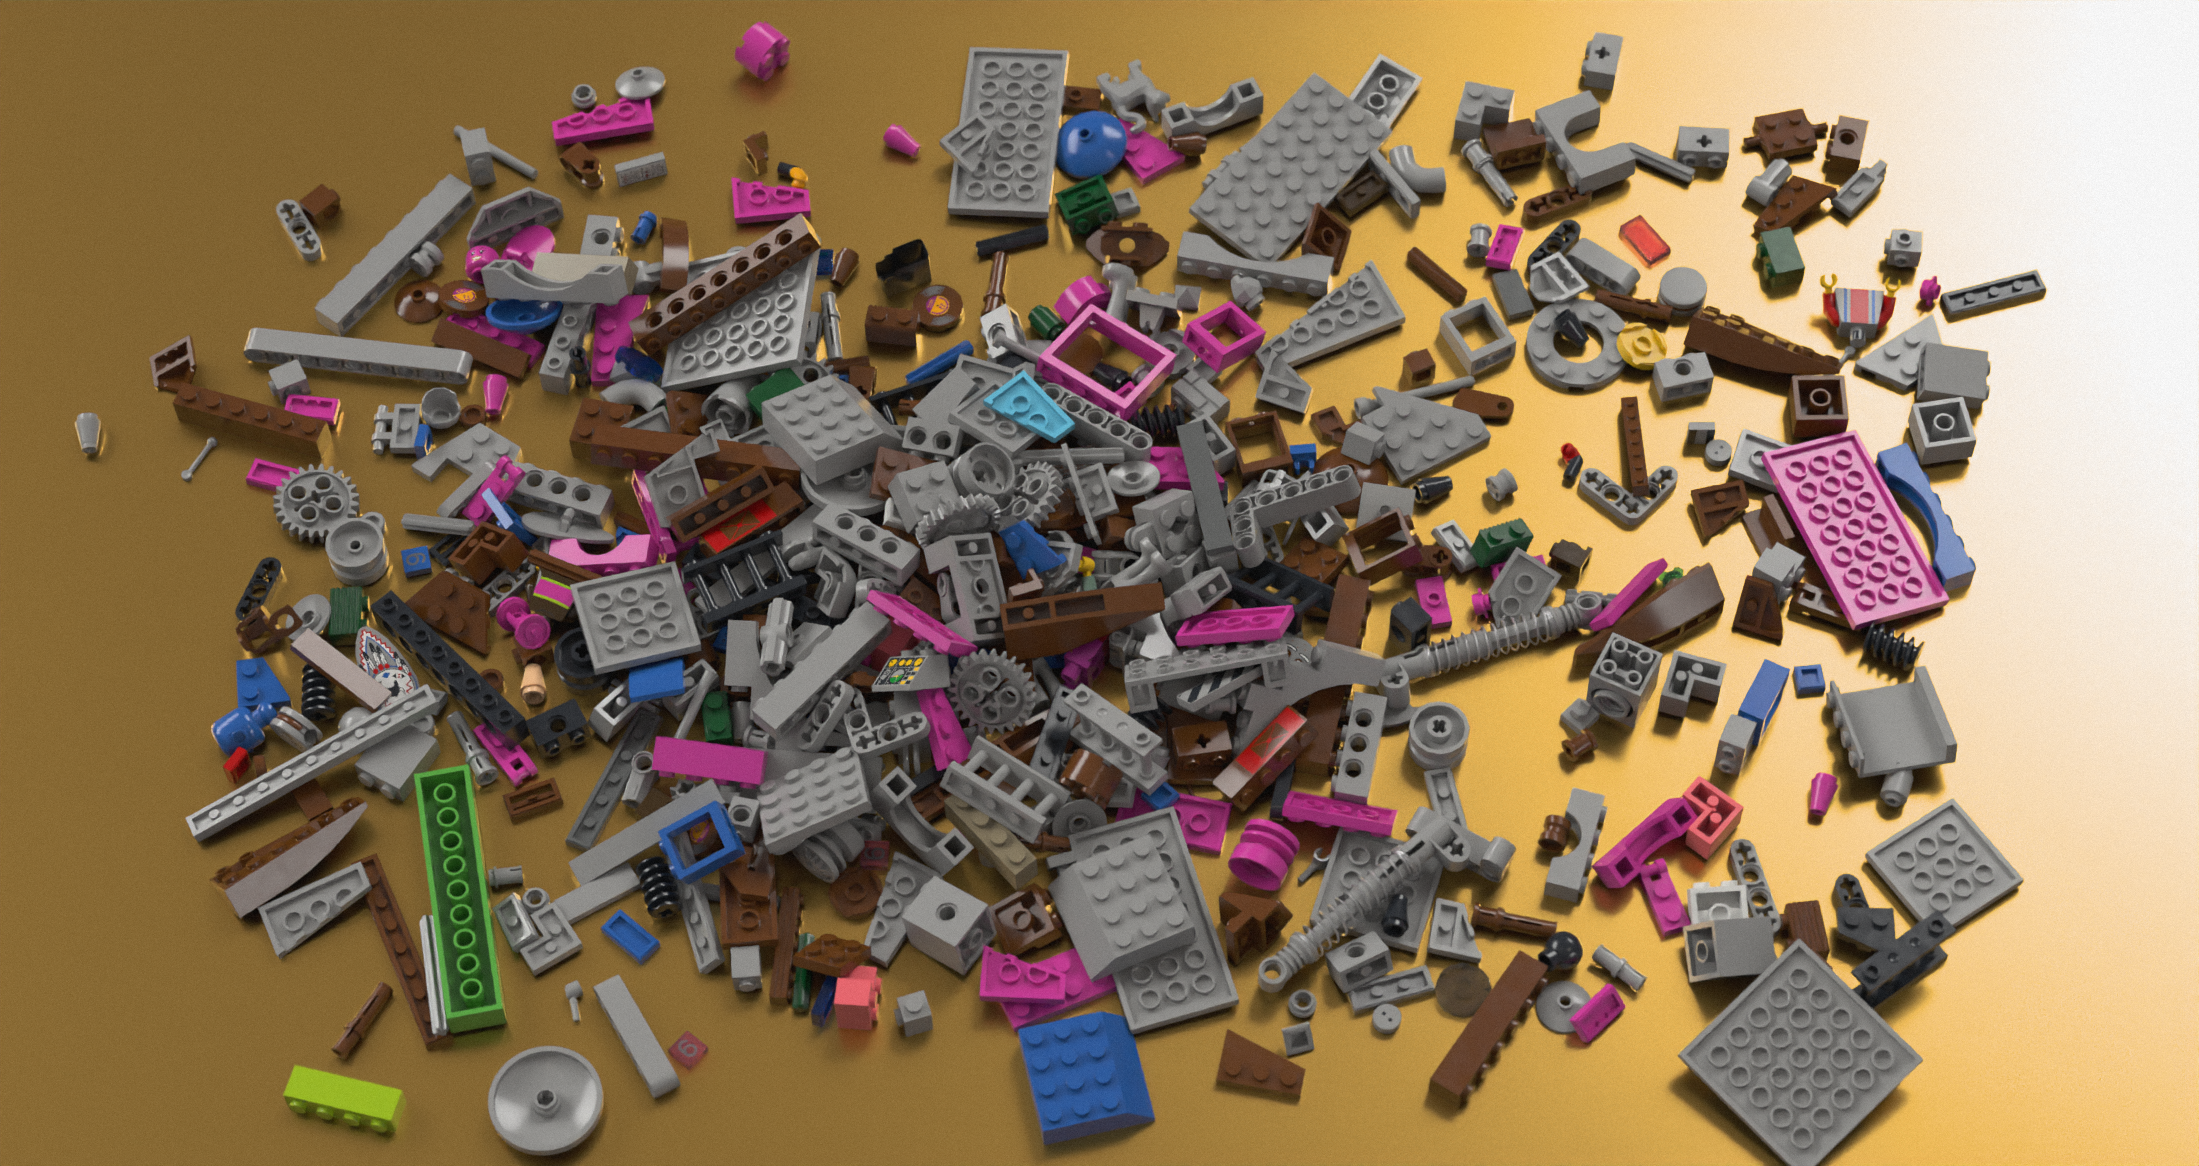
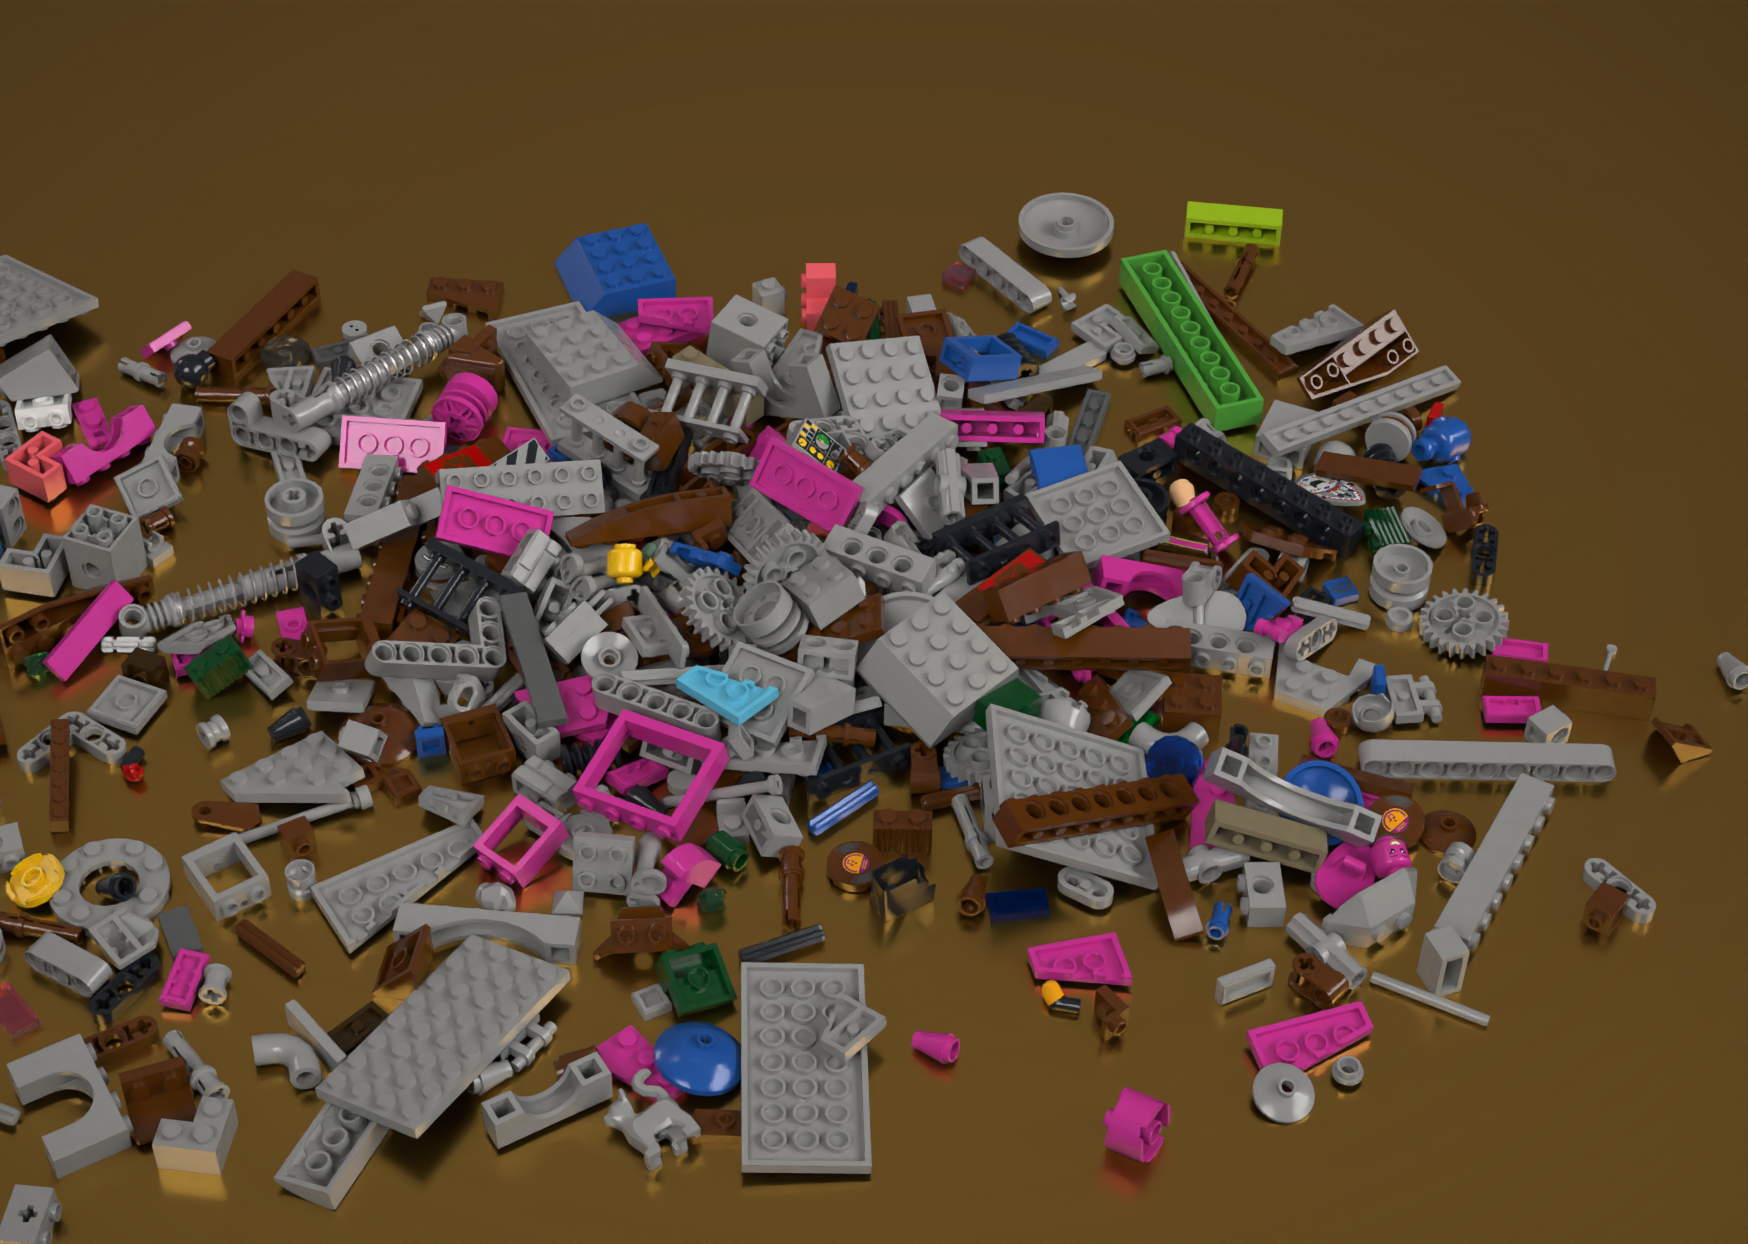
camera: 170 degrees right, 15 degrees down
none -> light grey plate [87,674,168,735]
none -> light grey tile [113,454,184,523]
none -> light grey wheel [284,859,317,901]
none -> yellow head [607,543,643,585]
none -> reddish brown brick [640,411,685,471]
none -> clear green plate [696,887,727,912]
none -> reddish brown bush [837,444,873,478]
none -> light grey piece [1182,561,1222,607]
none -> light grey piece [1285,912,1368,990]

